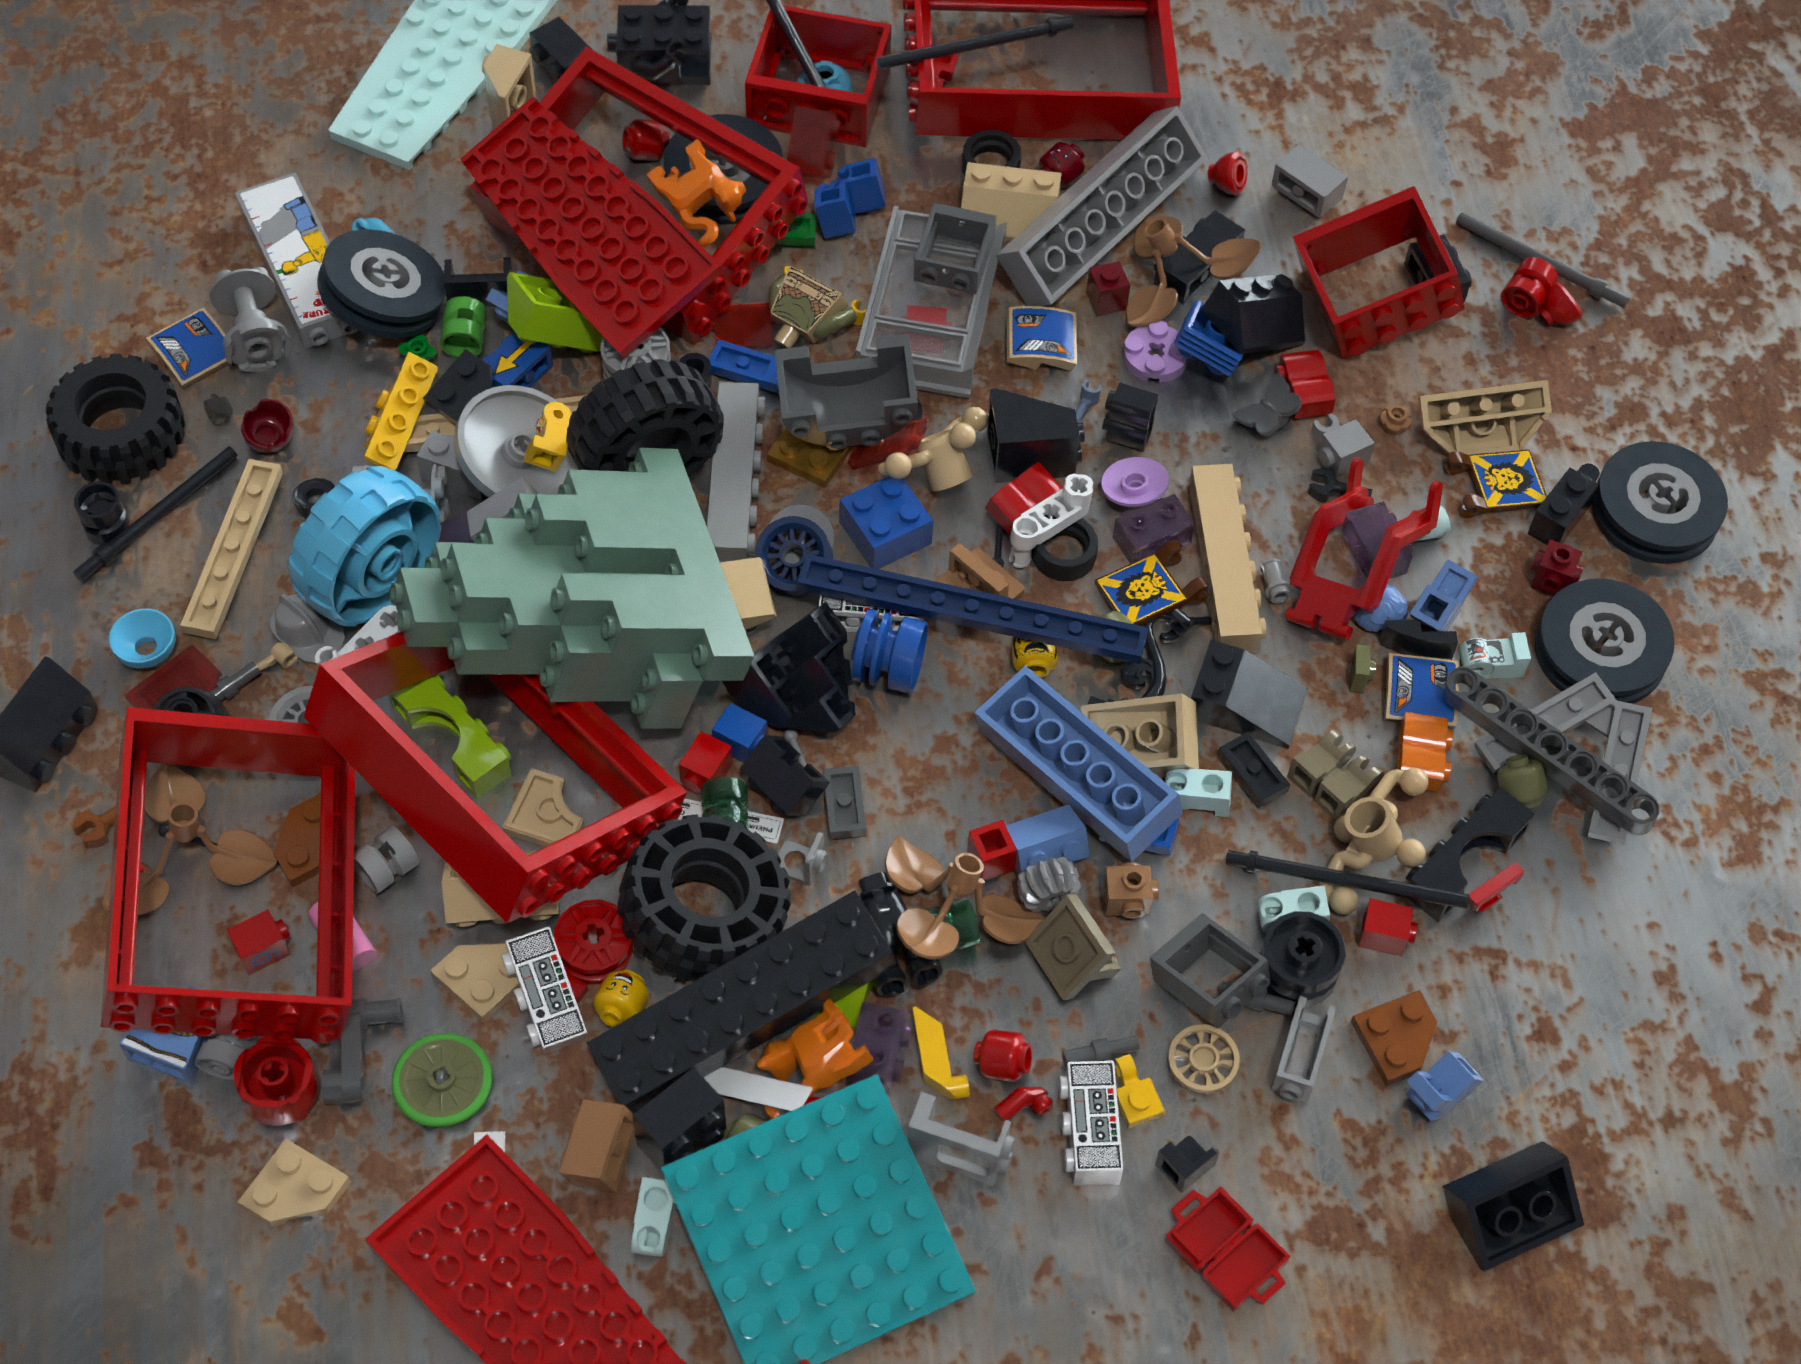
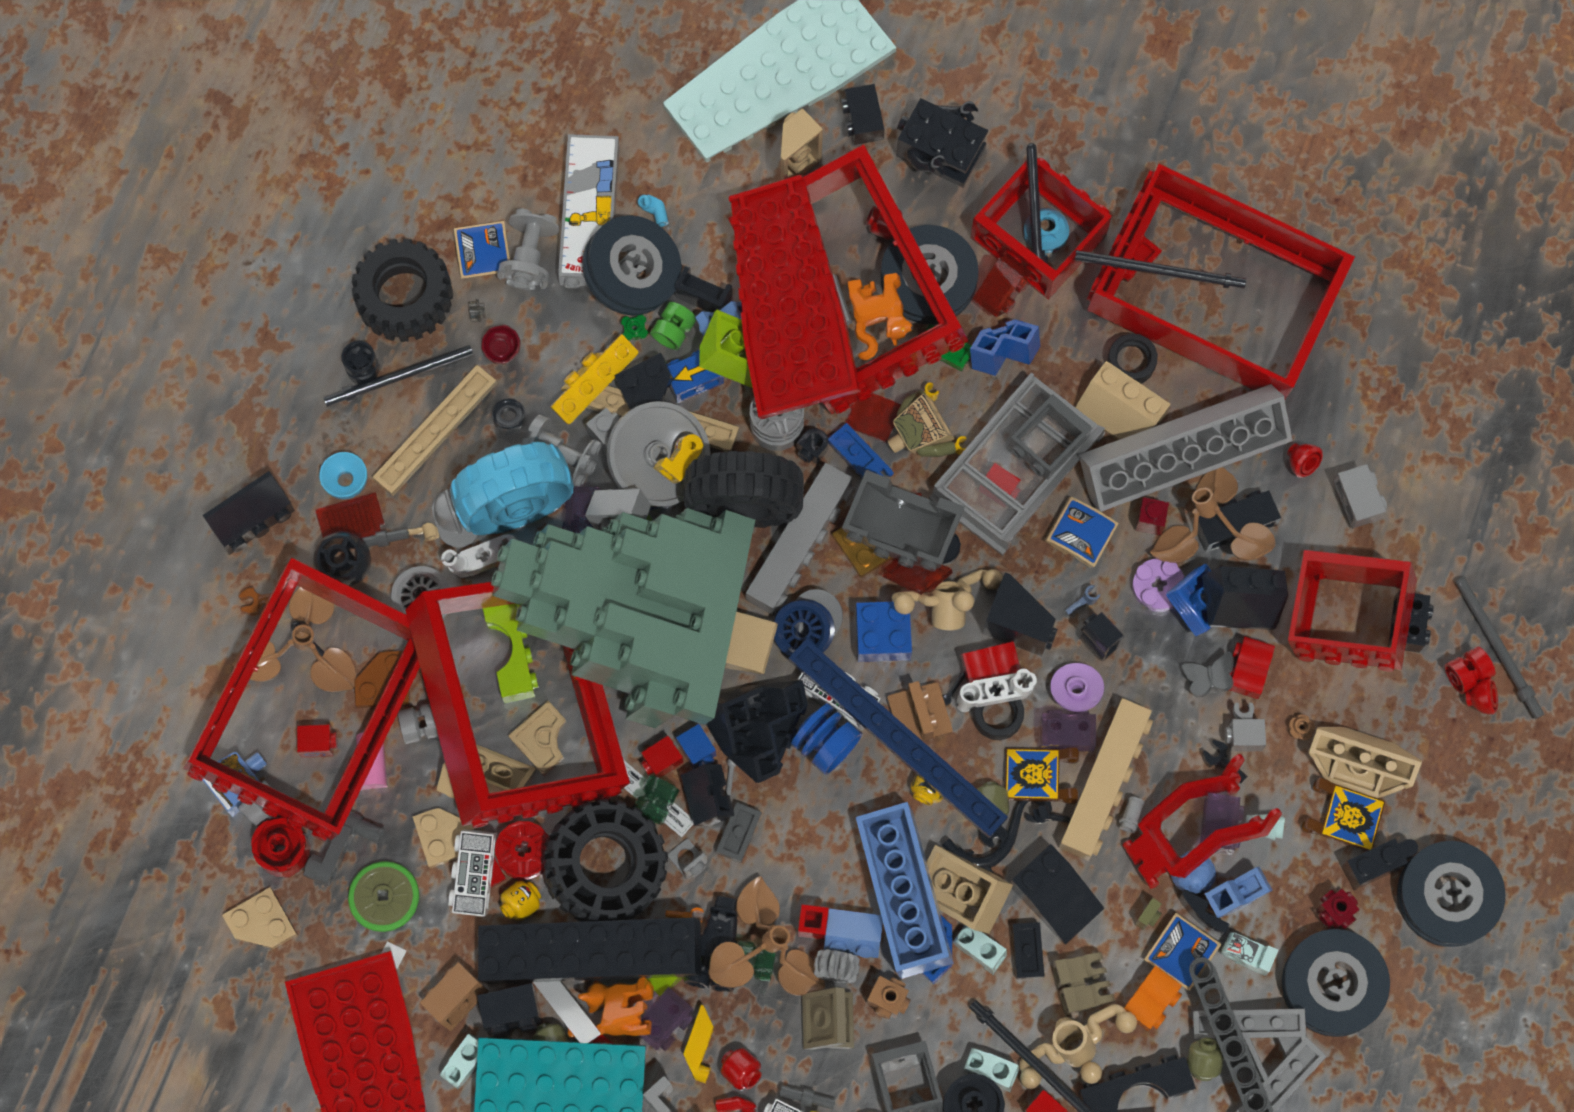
camera: 30 degrees right, 15 degrees up
dark red head [1039,142,1085,189] -> none

